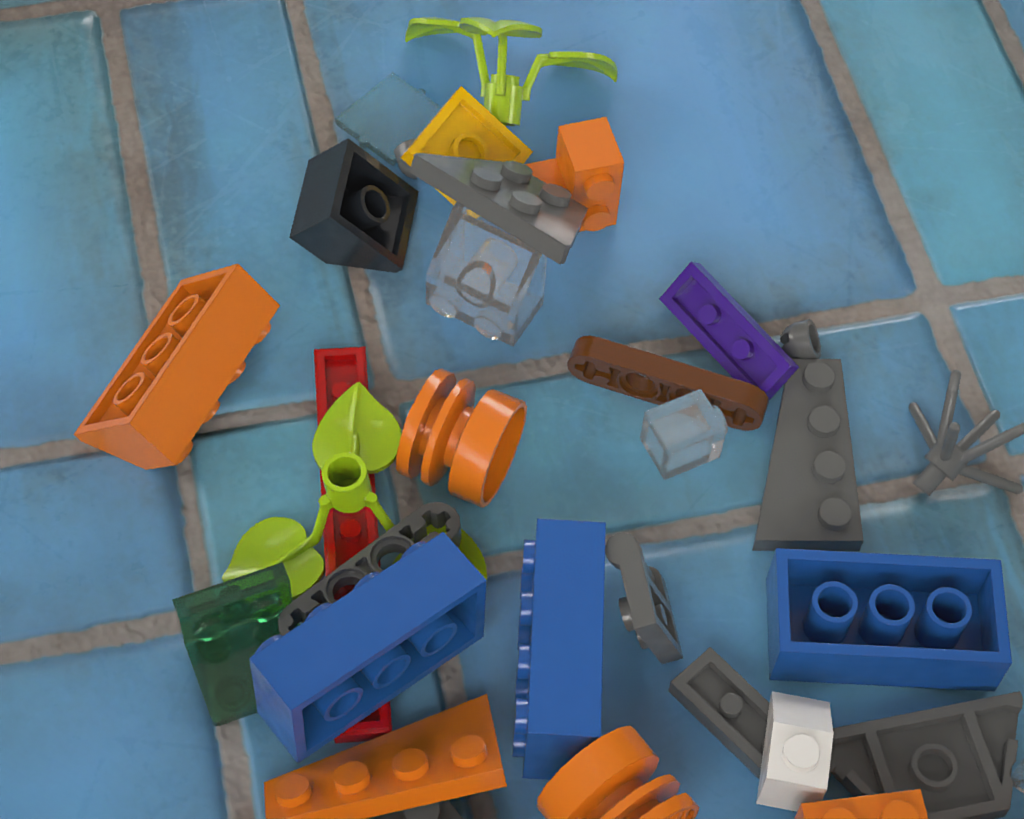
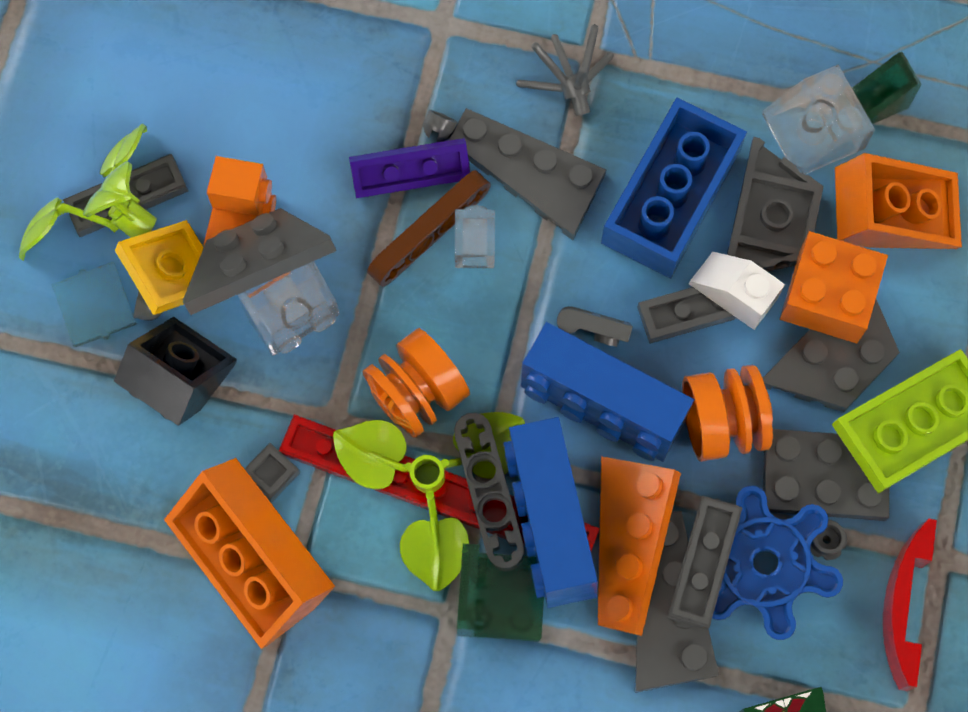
camera: 60 degrees left, 15 degrees up
none -> dark grey tile [63,154,188,237]
none -> dark grey tile [245,443,300,502]

